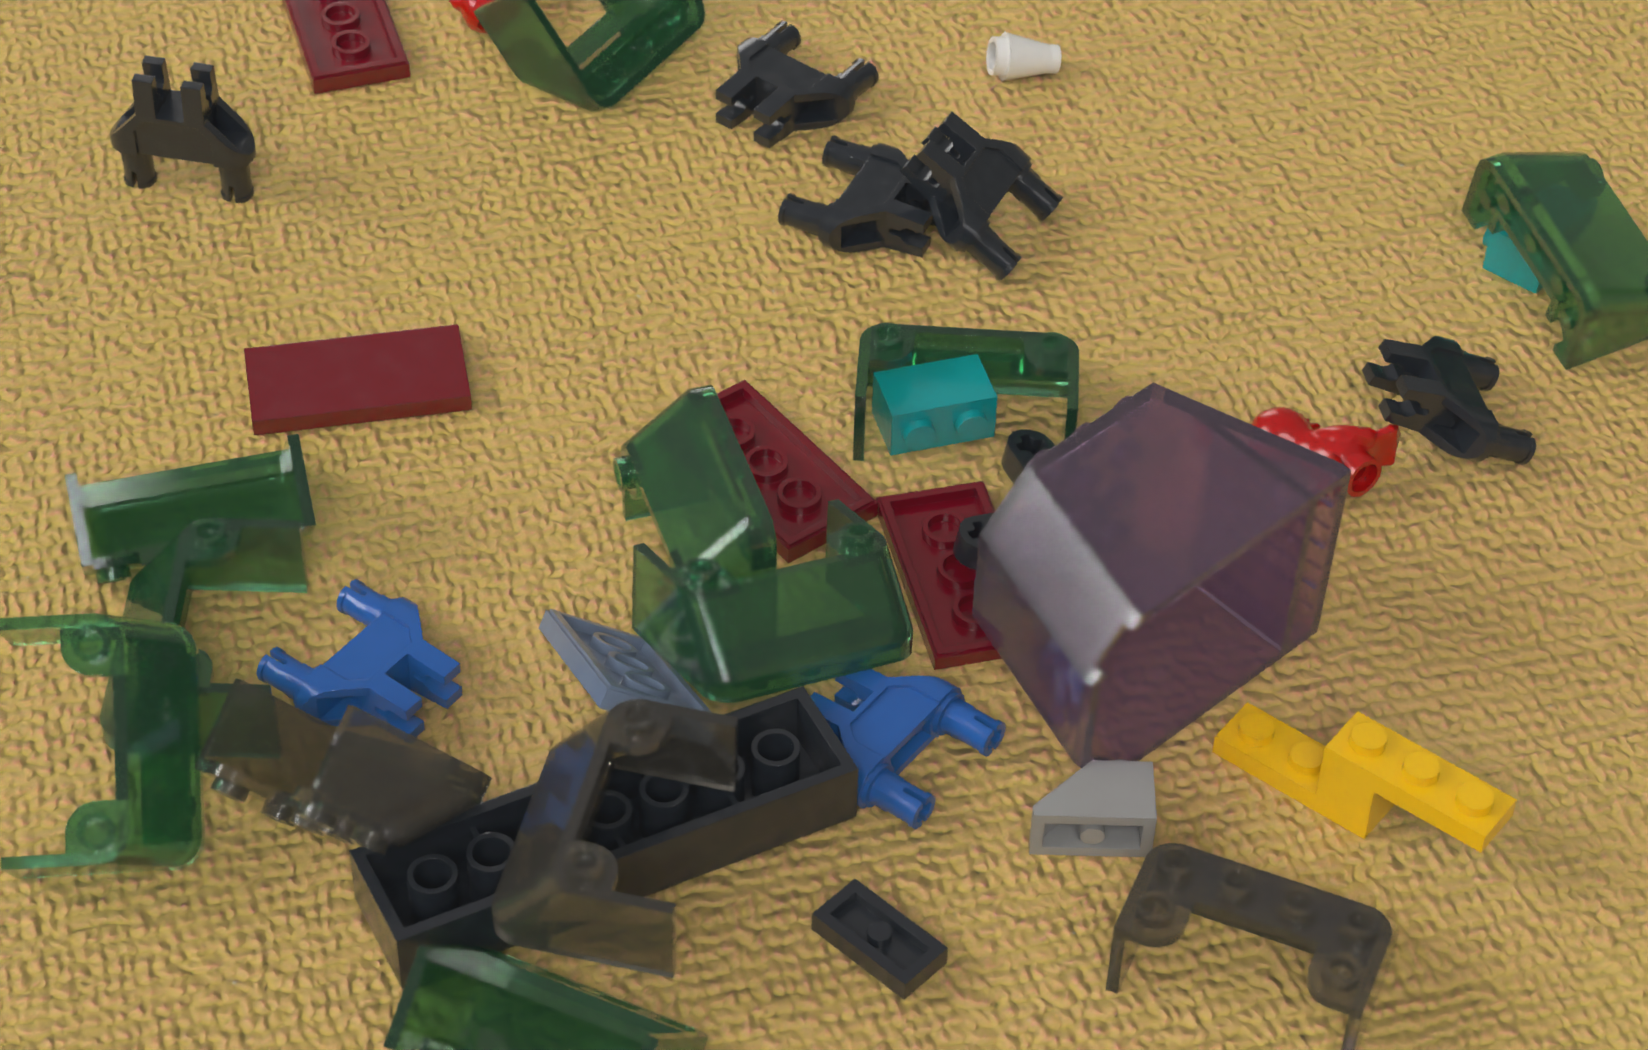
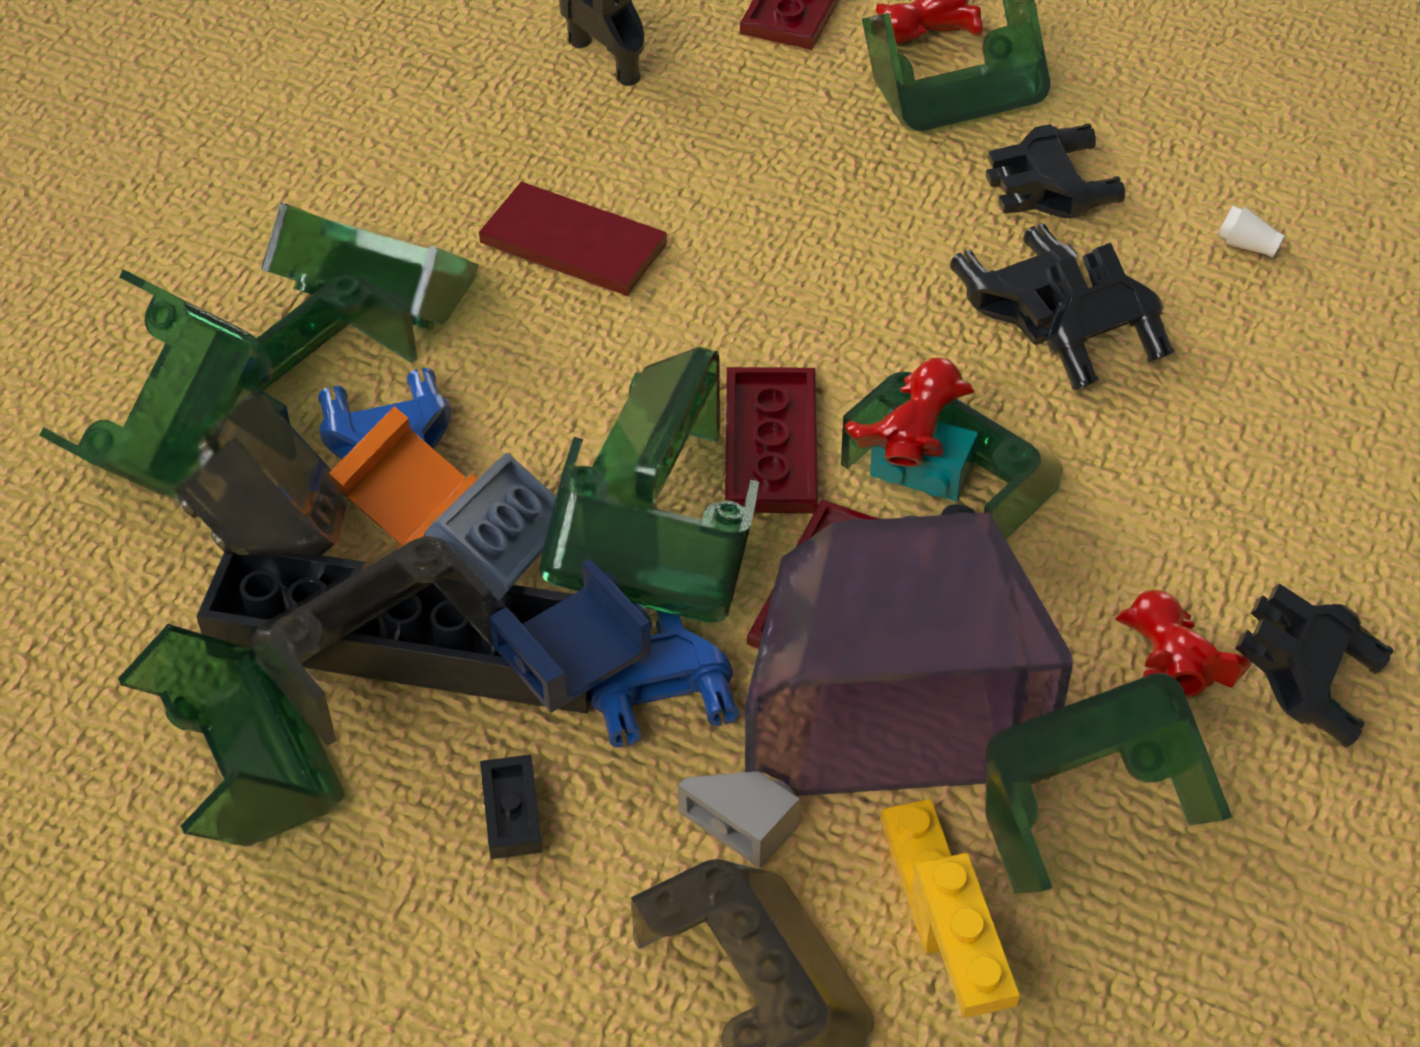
camera: 40 degrees right, 5 degrees up
none -> orange panel [329,406,478,559]
none -> dark blue panel [489,559,652,713]
none -> red animal [844,357,975,467]
none -> clear green windscreen [985,673,1232,894]

